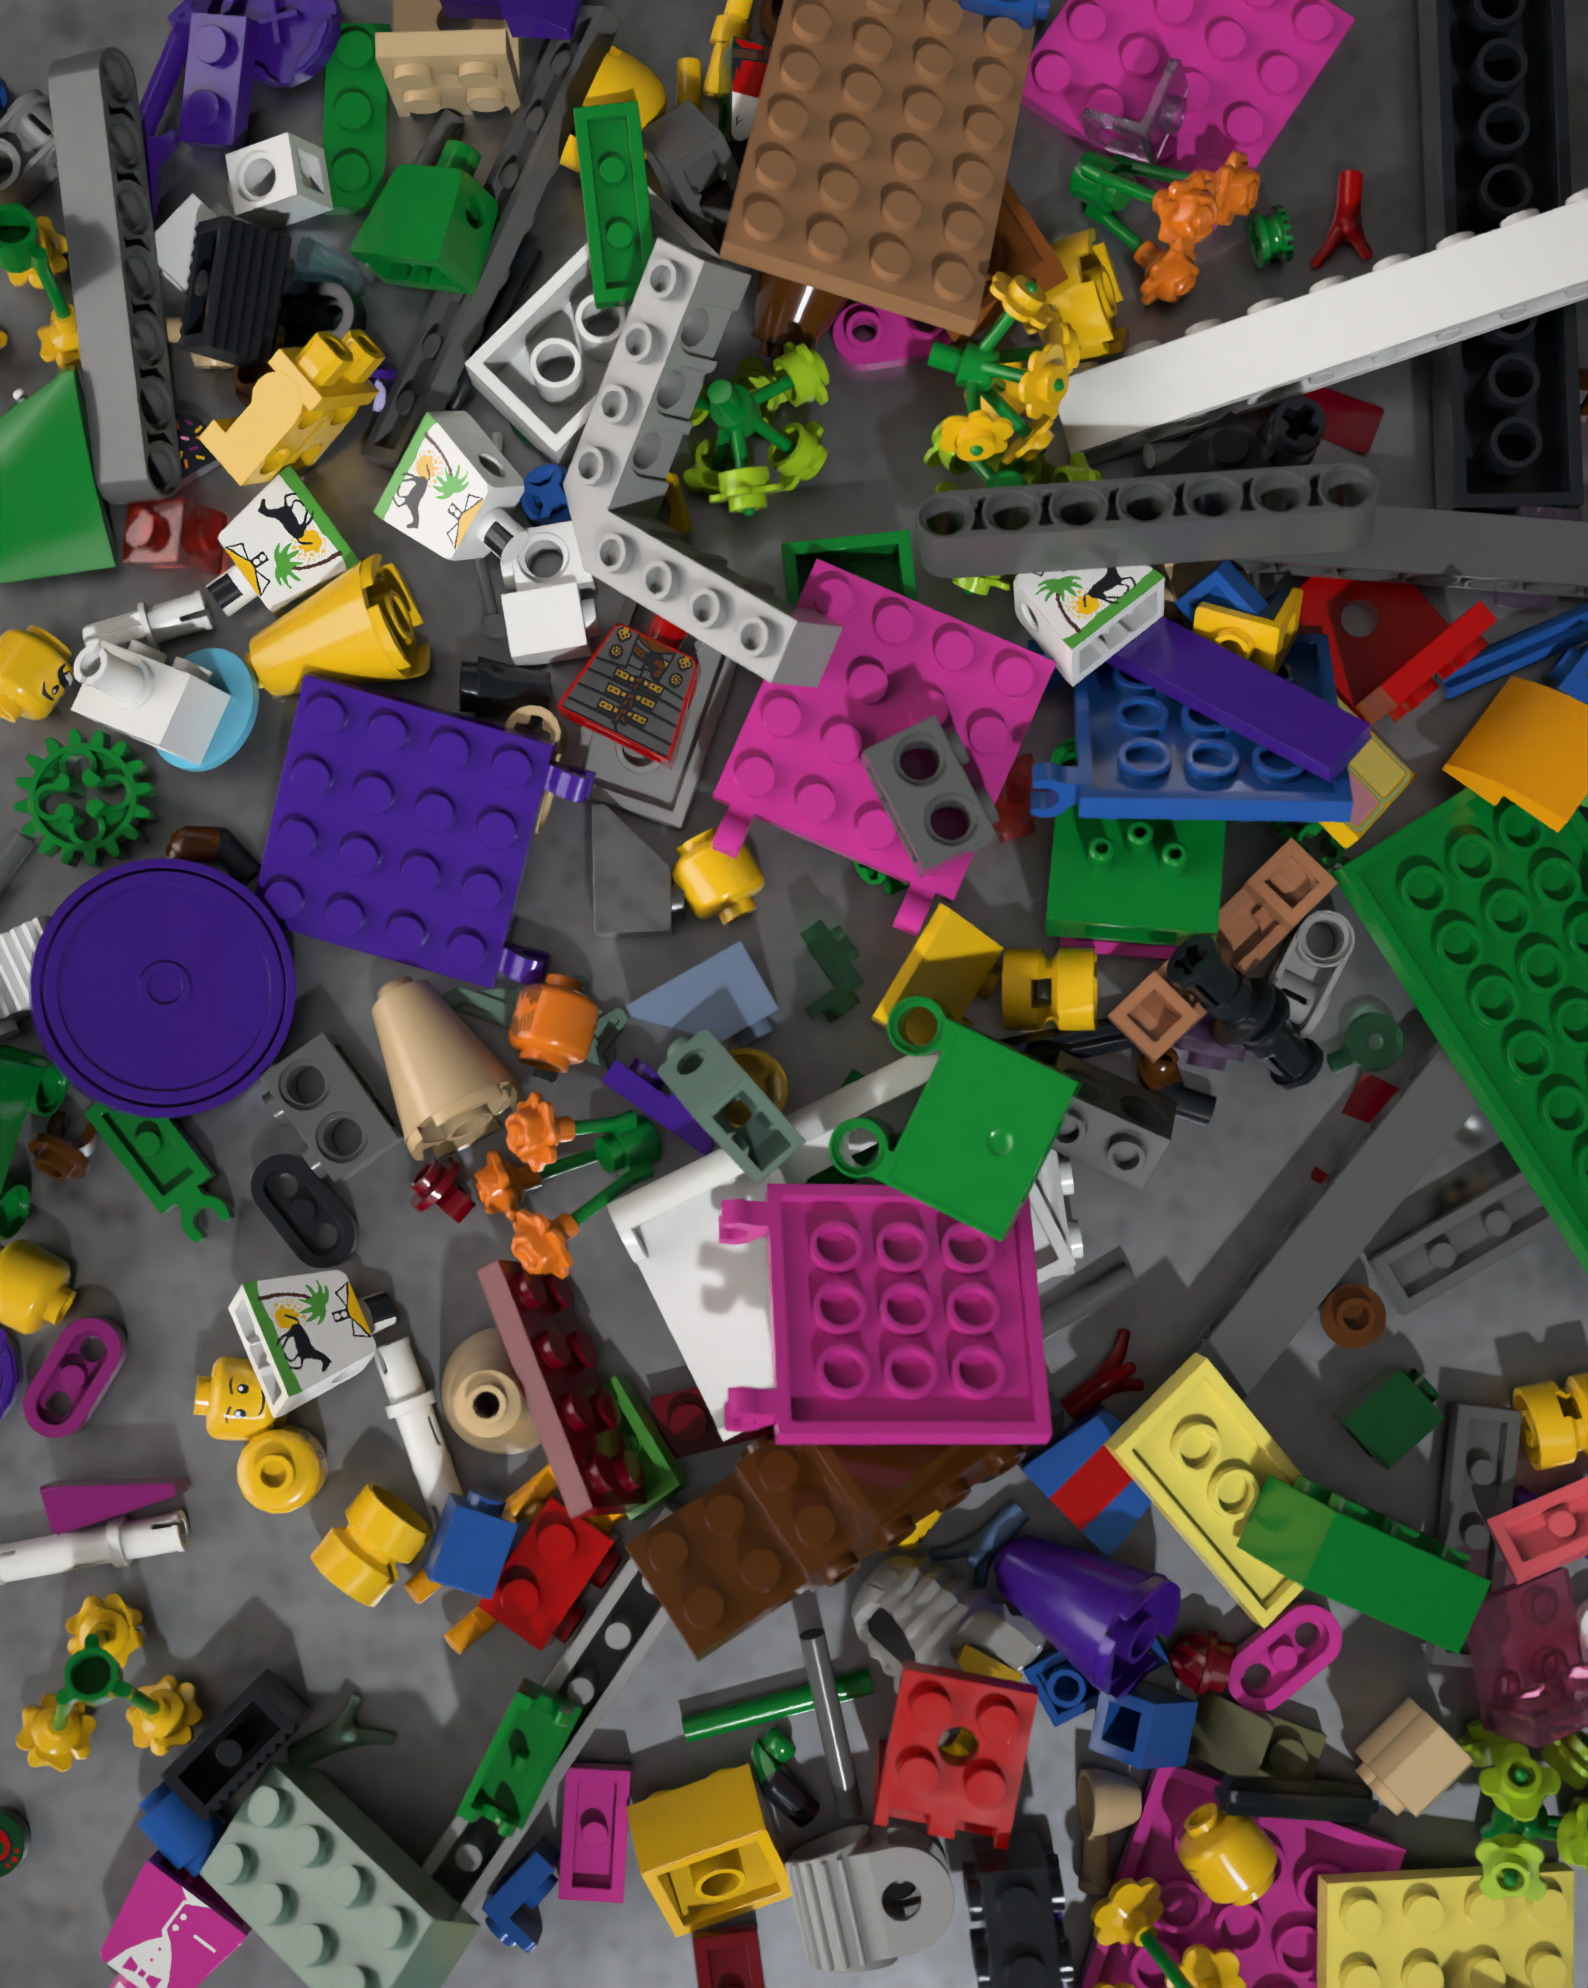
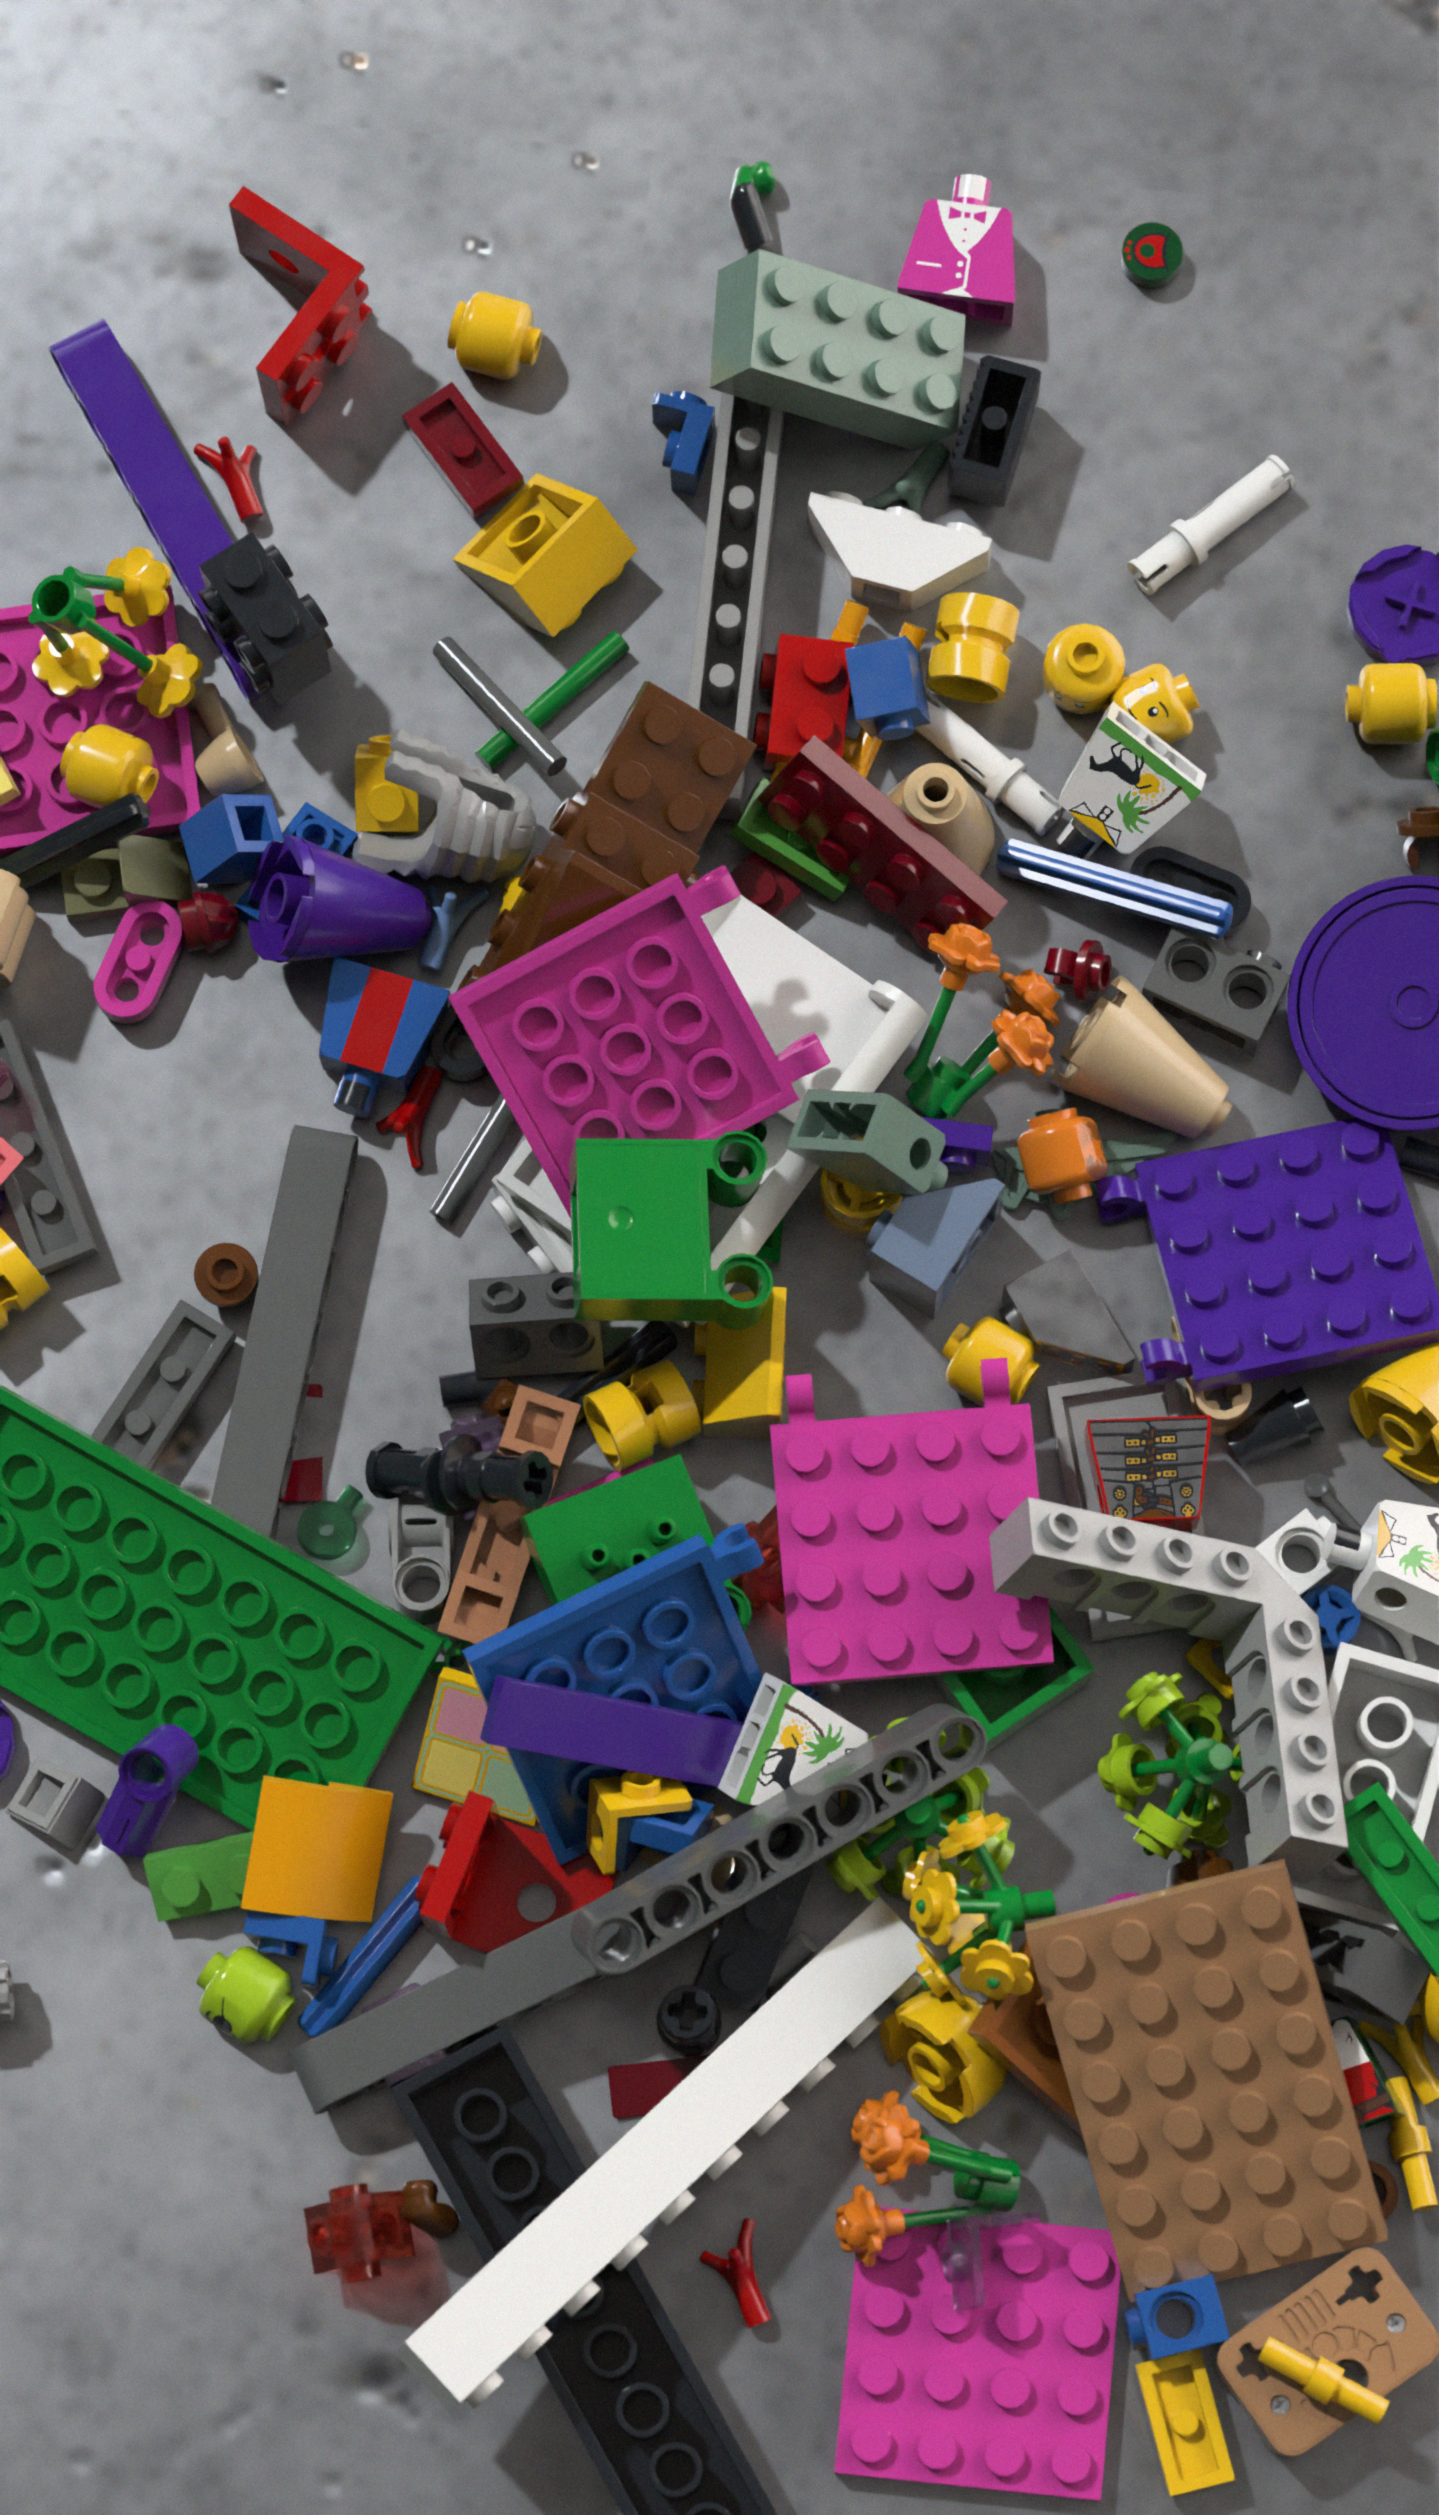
camera: 150 degrees right, 10 degrees down
yellow plant [16,1592,204,1772] -> none
magenta plate [23,1316,127,1438] -> none
magenta slope [40,1477,191,1535] -> none
green plate [84,1103,235,1243] -> none
blue brick [136,1782,227,1878] -> none
green hinge [455,1677,583,1837] -> none
white brick [501,582,601,668] -> none
dark pink plate [558,1762,632,1903] -> none
arm [750,1728,820,1827] -> none
light grey piece [785,1824,955,1973] -> none
clear green bracket [800,919,865,1024] -> none
dark grey brick [860,715,999,878] -> none
red bracket [874,1660,1039,1850] -> none
light yellow plate [1103,1352,1304,1629] -> none
green brick [1237,1474,1491,1655] -> none
green bush [1247,204,1294,268] -> none
dark green brick [1332,1364,1445,1470] -> none
none -> white slope [808,491,992,612]
none -> axle [996,838,1233,939]

